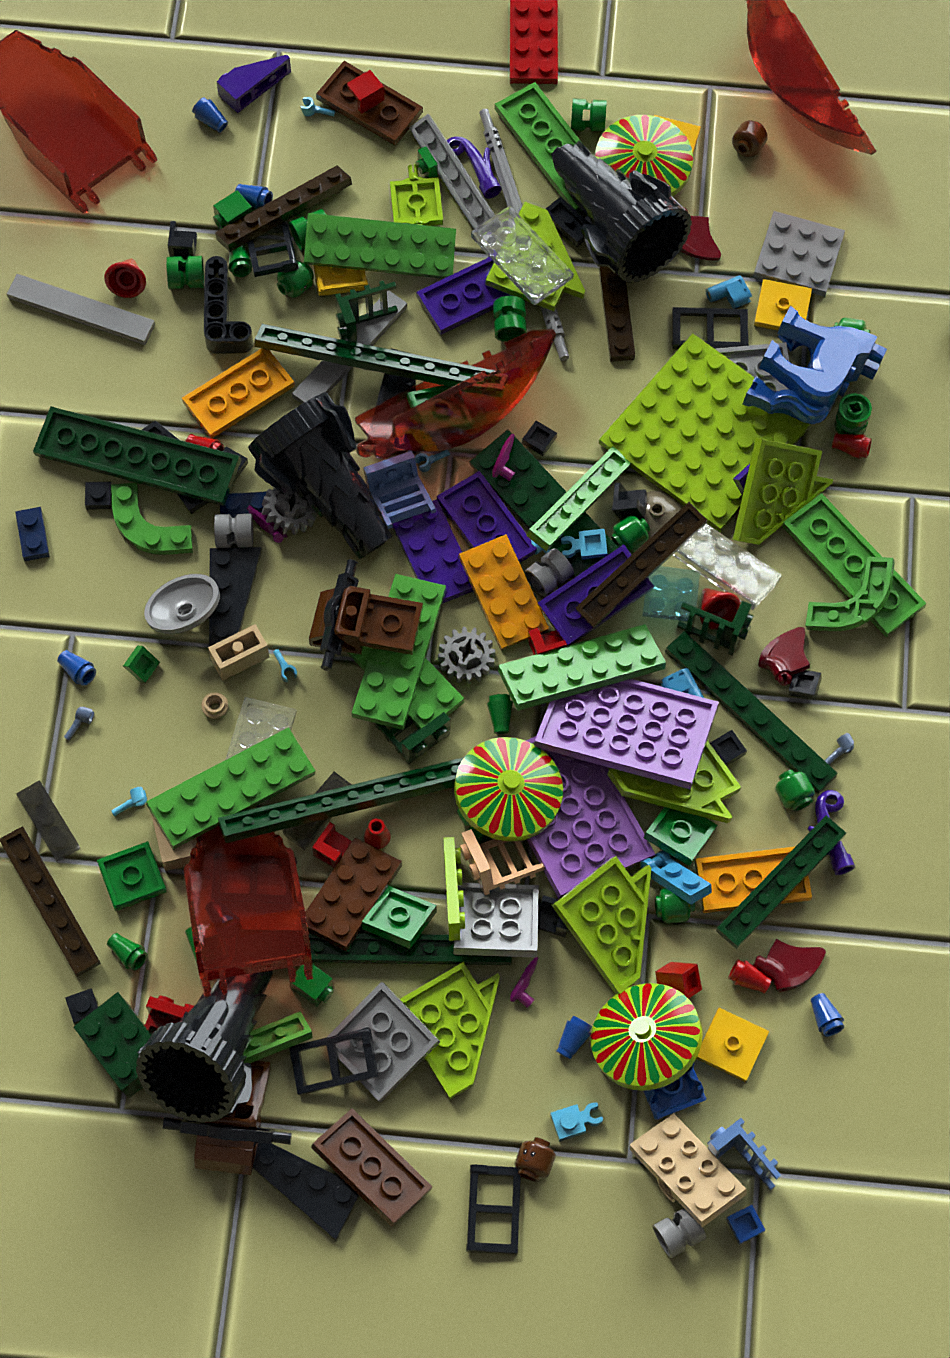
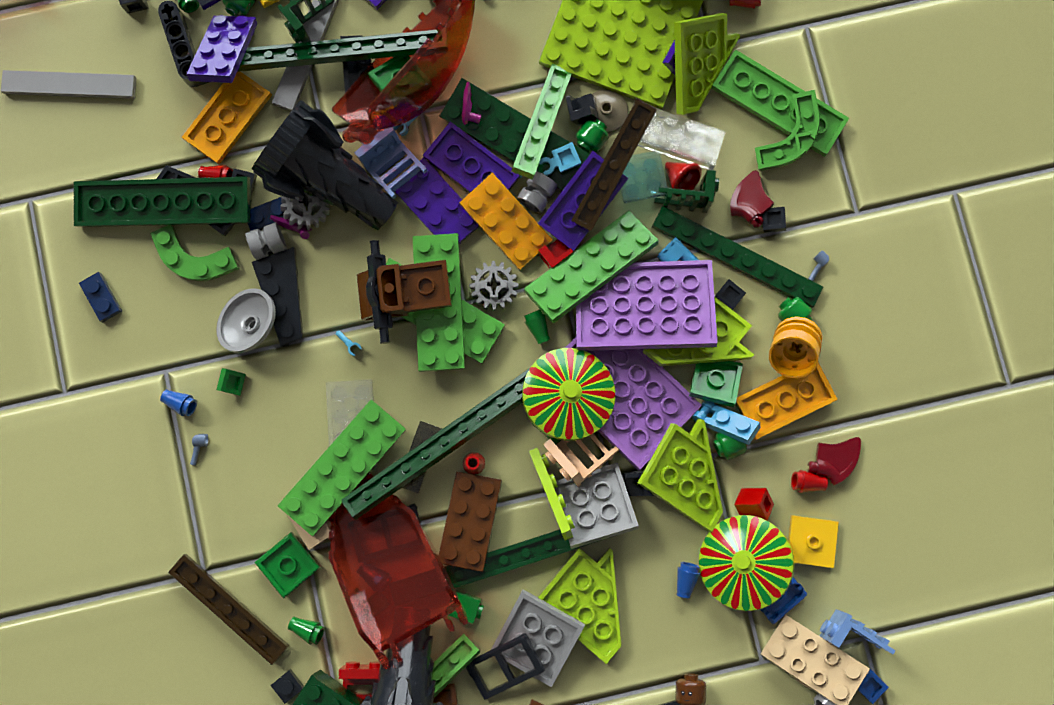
camera: 15 degrees left, 15 degrees up
clear smoke plate [16,780,80,862] -> none
black plate [85,481,112,510] -> none
red hat [104,258,146,298] -> none
medium azure hand [111,787,147,816] -> none
green wheel [166,255,204,289] -> none
tan plate [201,693,228,719] -> none
tan brick [208,624,270,681] -> none
red panel [312,822,352,868] -> none
plate [362,886,437,949] -> none
dark green plate [374,712,451,765] -> none
magenta bar [510,957,538,1008] -> none
black plate [522,420,557,456] -> none
medium azure plate [550,1103,603,1142] -> none
dark green plate [716,815,846,950] -> none
dark purple plant [808,790,855,875] -> none
blue cone [810,993,844,1037] -> none
none -> dark purple plate [187,15,257,83]
none -> light orange wheel [769,317,823,379]

